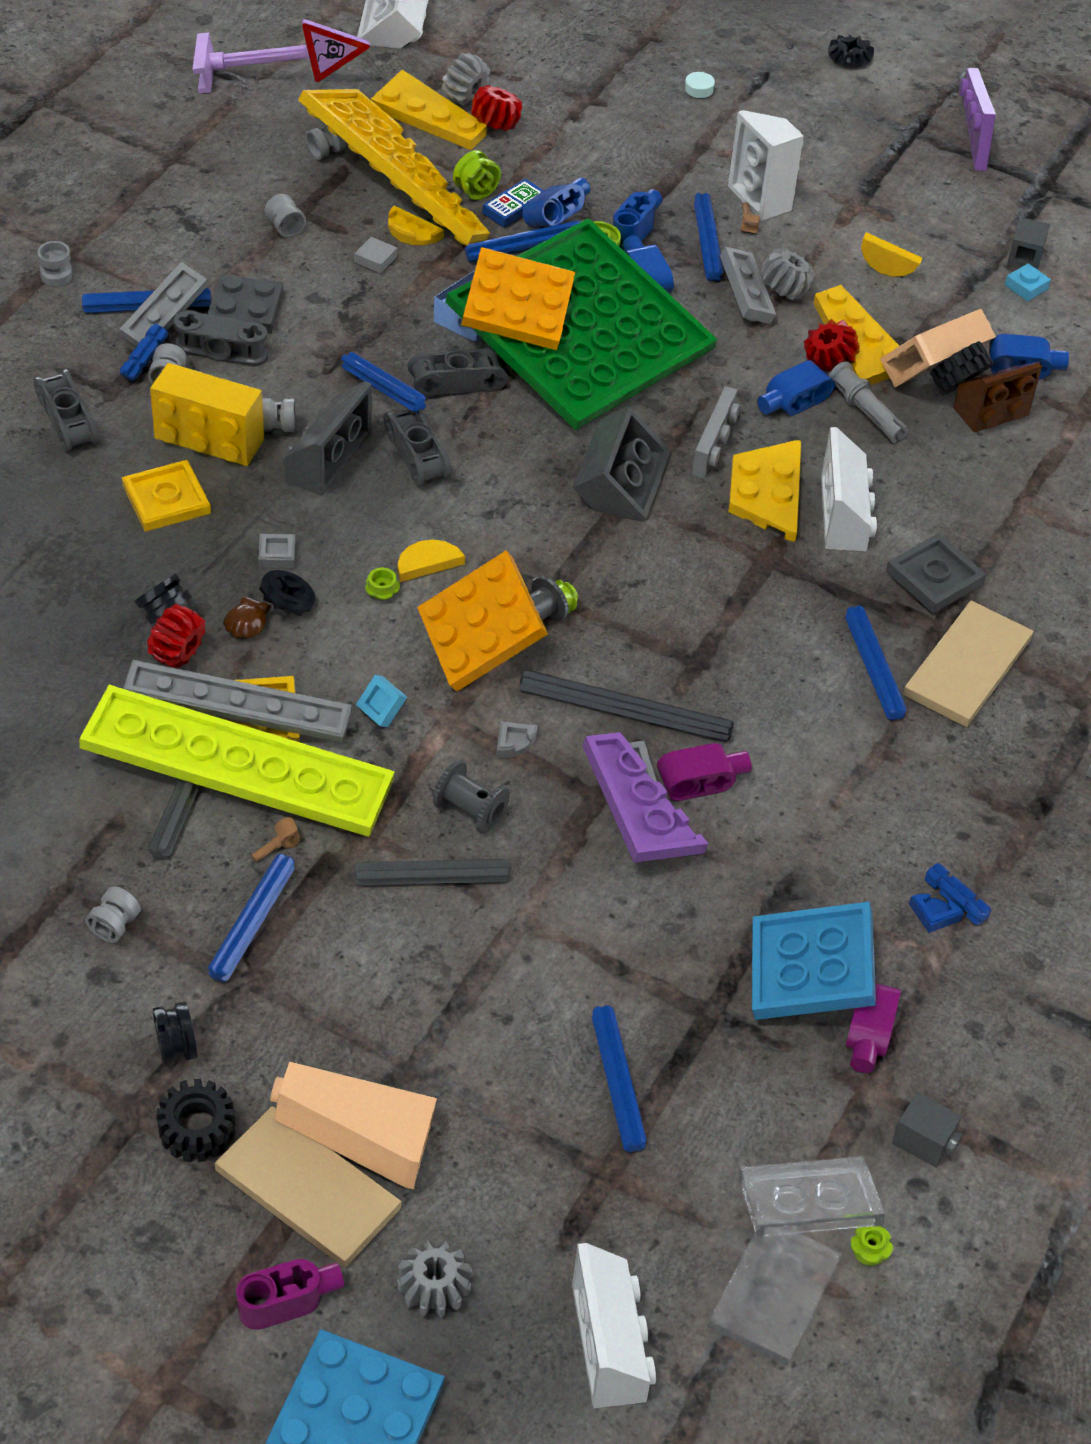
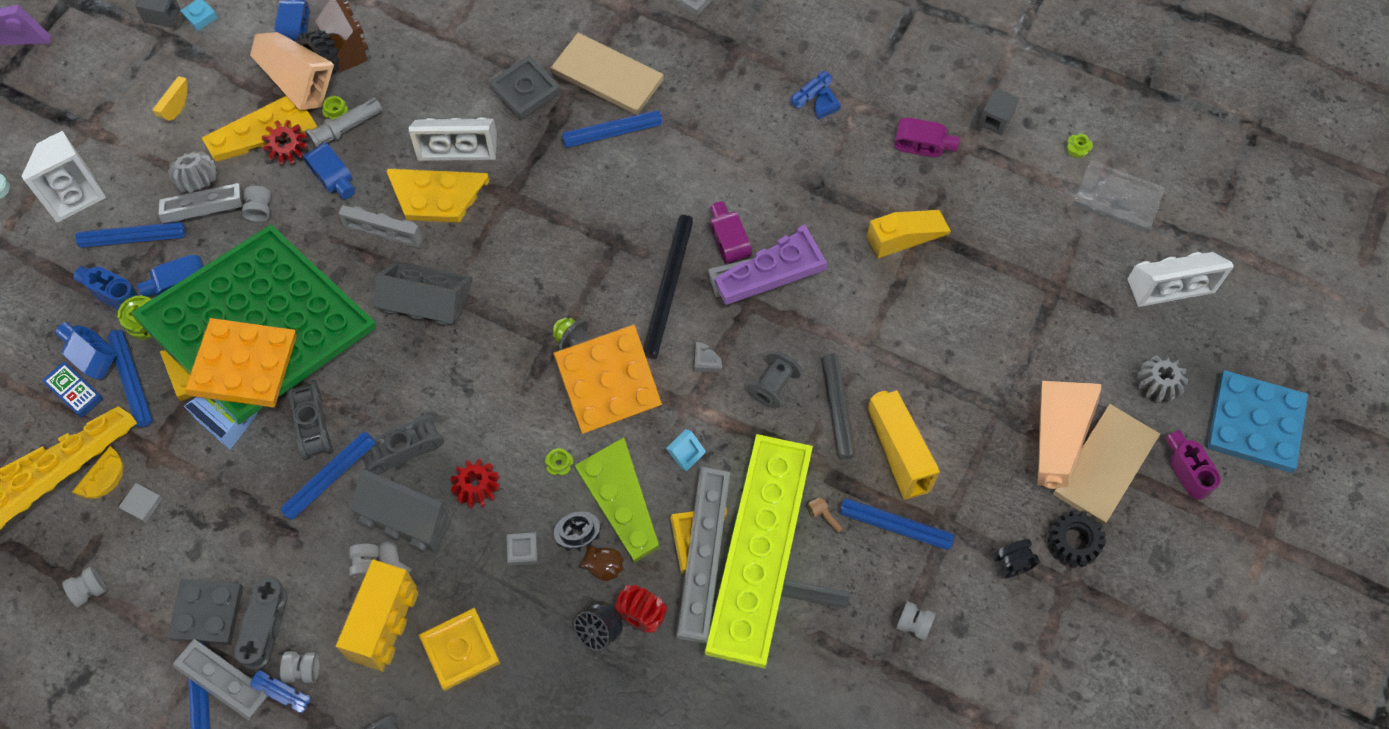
camera: 90 degrees left, 15 degrees up
yellow tile [397,539,465,582] -> none
lime wheel [453,150,501,200] -> none
blue axle [592,1005,646,1153] -> none
clear tile [739,1156,885,1237] -> none
medium nougat hand [740,202,760,234] -> none
dark azure plate [752,901,876,1020] -> none
none -> light grey wheel [242,186,272,222]
none -> lime plate [322,96,348,120]
none -> light grey arm [379,541,412,574]
none -> red gear [450,458,500,509]
none -> lime wing [574,437,659,563]
none -> yellow slope [867,210,951,259]
none -> yellow slope [867,390,940,500]

